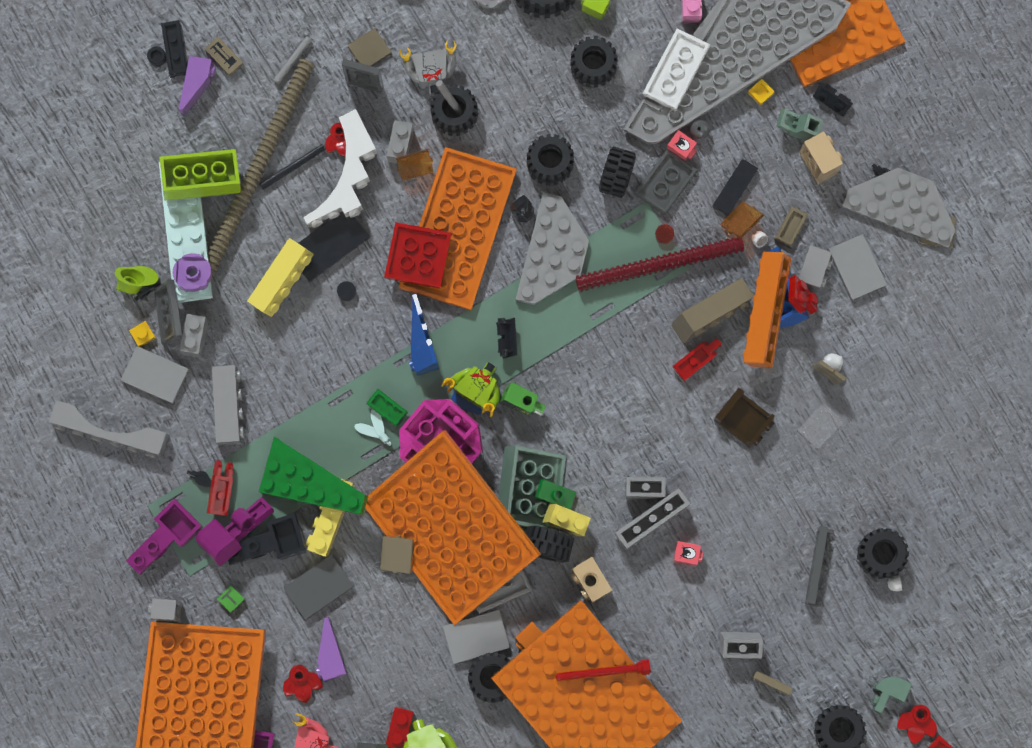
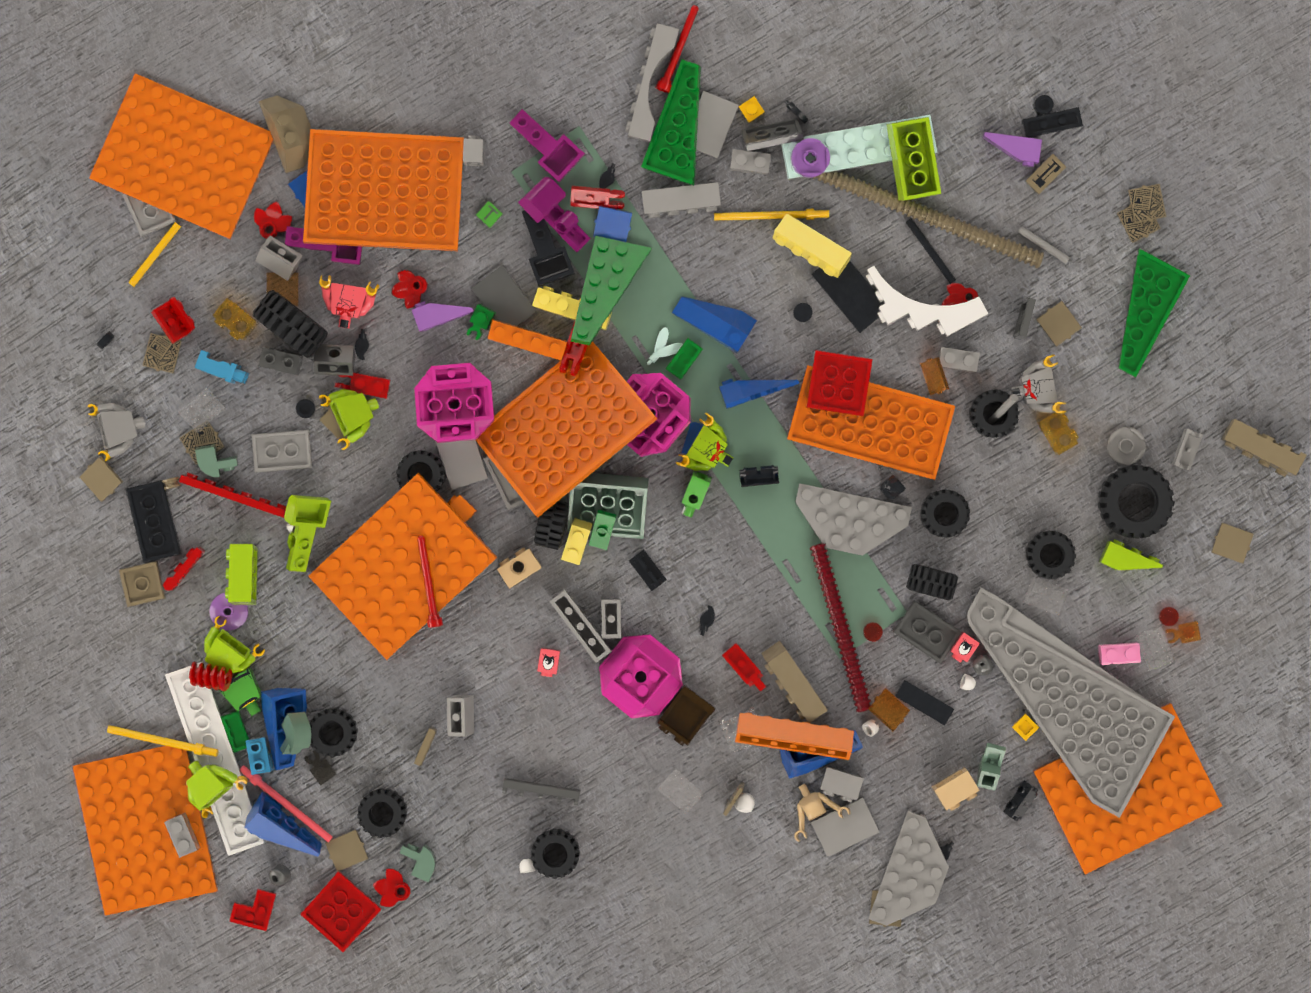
camera: 85 degrees right, 10 degrees up
lime piece [114,266,159,294] -> none
dark tan piece [380,536,414,574] -> none
white tile [643,29,710,111] -> none
dark tan tile [774,206,808,248] -> none
red plate [789,274,818,314] -> none
none -> black piece [355,329,369,360]
none -> dark pink piece [414,363,494,443]
none -> green plate [467,304,496,340]
none -> orange brick [487,319,567,361]
none -> red hinge [559,322,588,376]
none -> blue piece [593,206,632,242]
none -> dark pink piece [599,634,683,718]
none -> black hinge [629,549,667,591]
none -> green wing [641,60,701,186]
none -> red piece [655,5,699,93]
none -> blue wedge [672,297,757,353]
none -> black piece [700,605,715,636]
none -> yellow bar [714,208,829,221]
none -> tan piece [794,784,851,842]
none -> white hinge [960,674,976,690]
none -> clear yellow brick [1037,412,1079,455]

